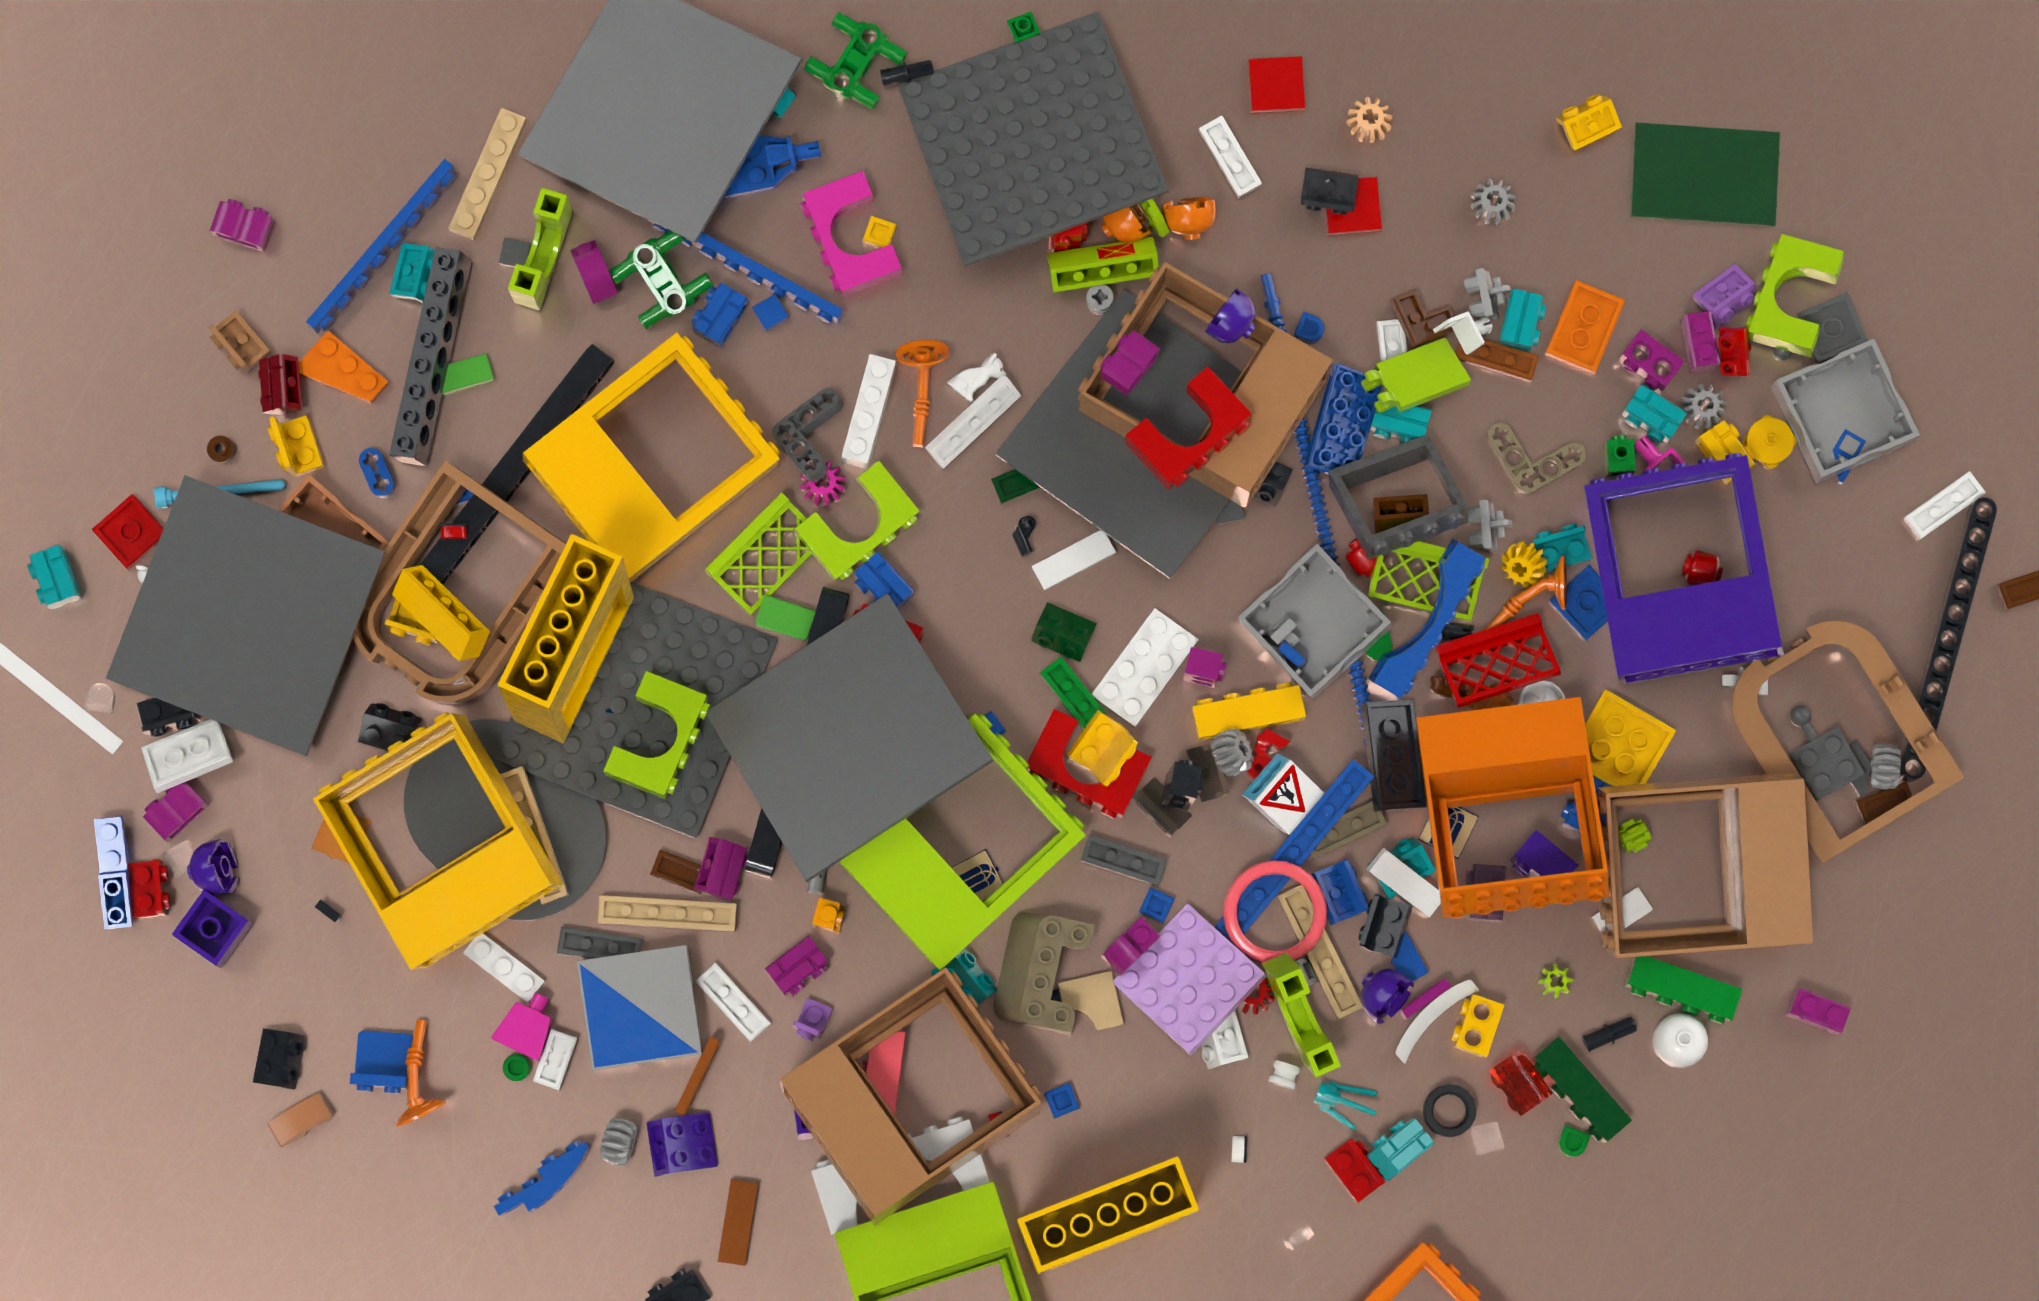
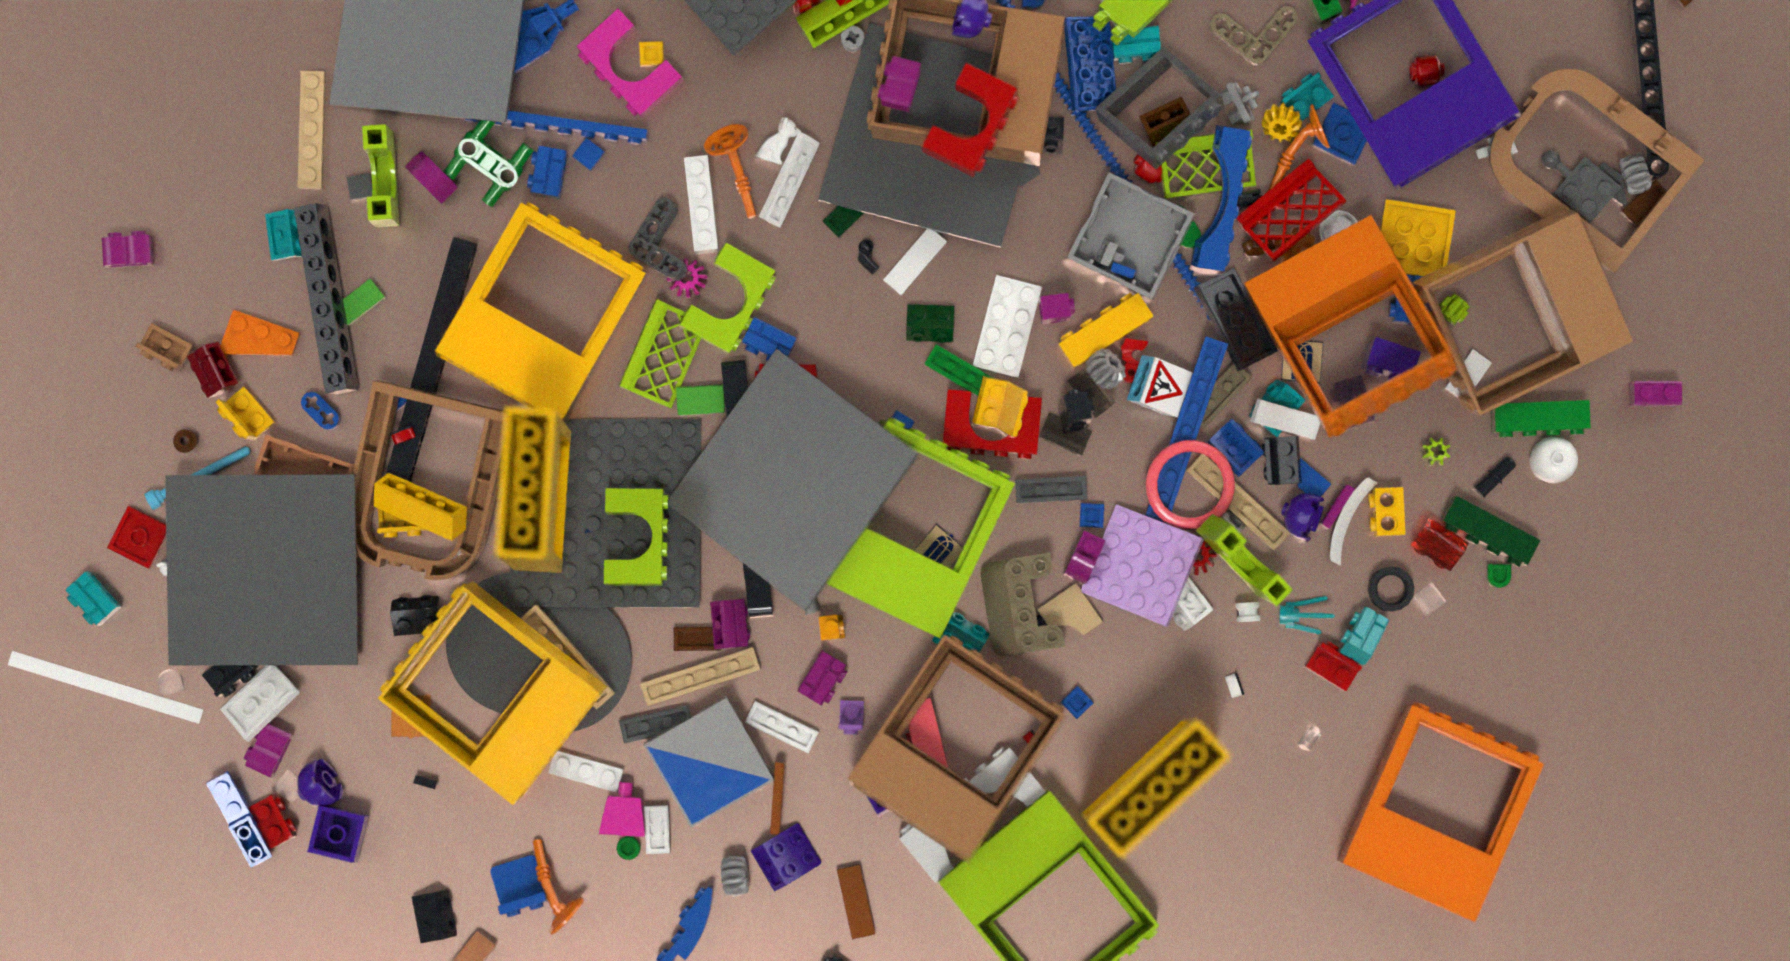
camera: 15 degrees left, 5 degrees up
blue plate [306,159,456,334] -> none

